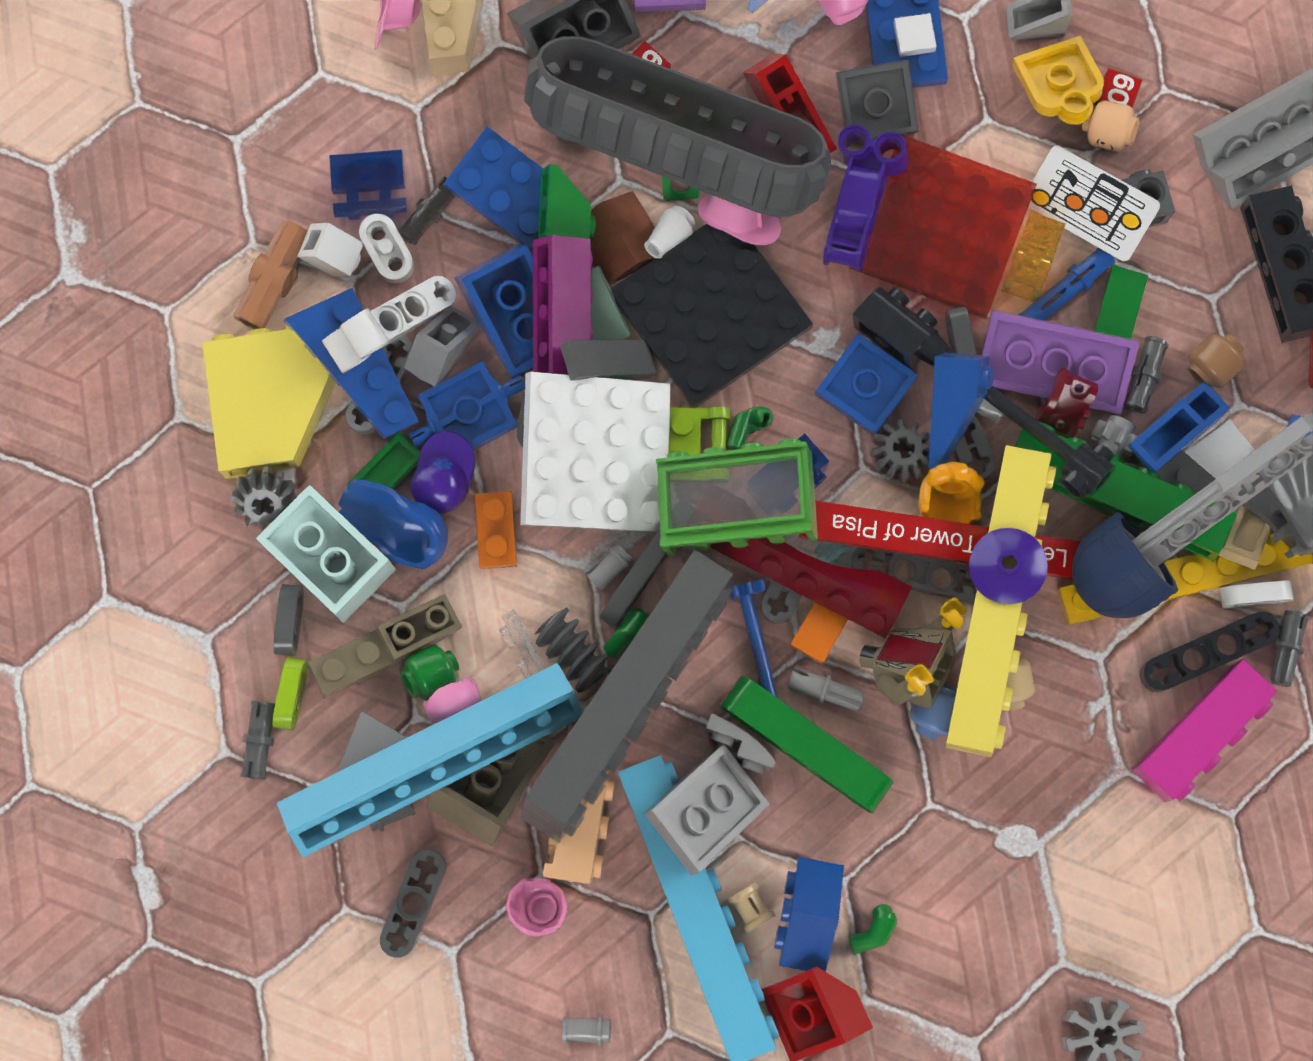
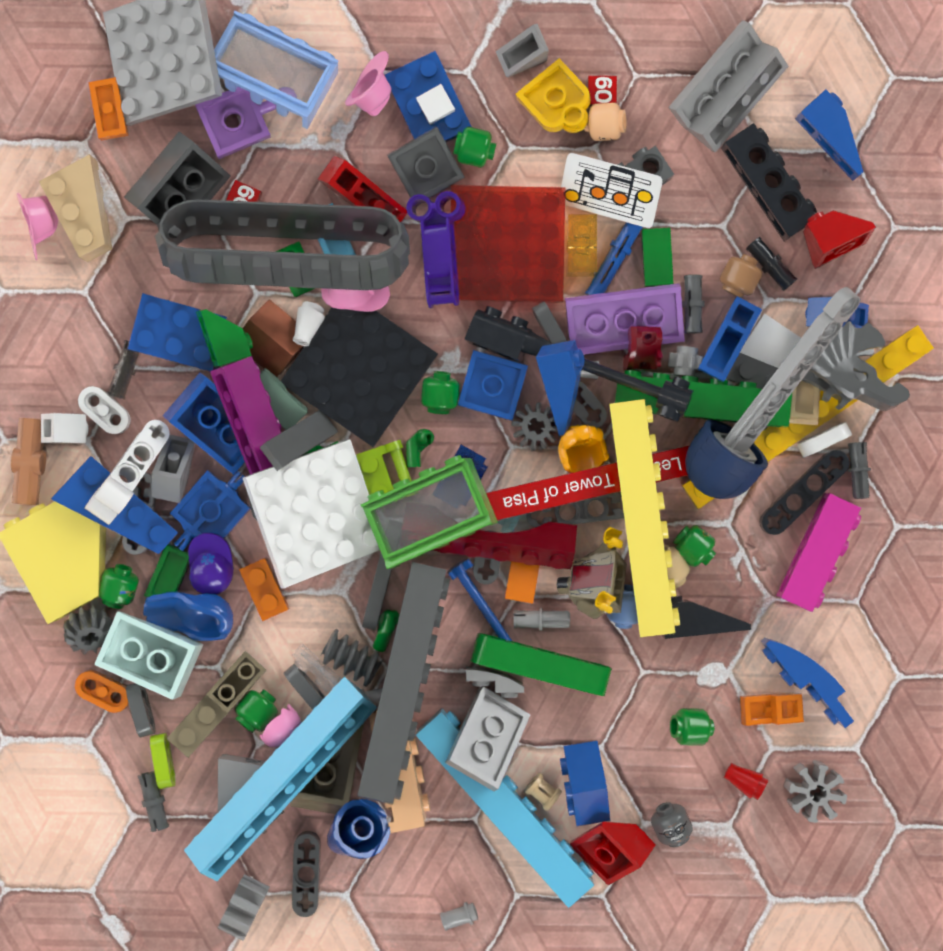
camera: 20 degrees left, 10 degrees up
clear blue plate [329,149,407,220] -> none
bright pink hair [506,878,568,937] -> none
light grey pin [585,544,633,591] -> none
green arm [848,904,897,955] -> none
dark purple dish [969,528,1048,605] -> none
none -> orange plate [75,670,129,713]
none -> green head [99,564,139,609]
none -> light grey gear [217,874,270,941]
none -> dark grey beam [284,663,325,710]
none -> blue cone [327,799,390,859]
none -> green head [421,371,460,414]
none -> green head [453,126,497,168]
none -> dark grey head [651,802,693,847]
none -> black slope [662,595,751,639]
none -> green head [670,708,715,746]
none -> green head [672,525,716,567]
none -> red cone [723,763,768,800]
none -> orange slope [740,693,804,726]
none -> black pin [746,237,797,291]
none -> blue slope [761,638,854,728]

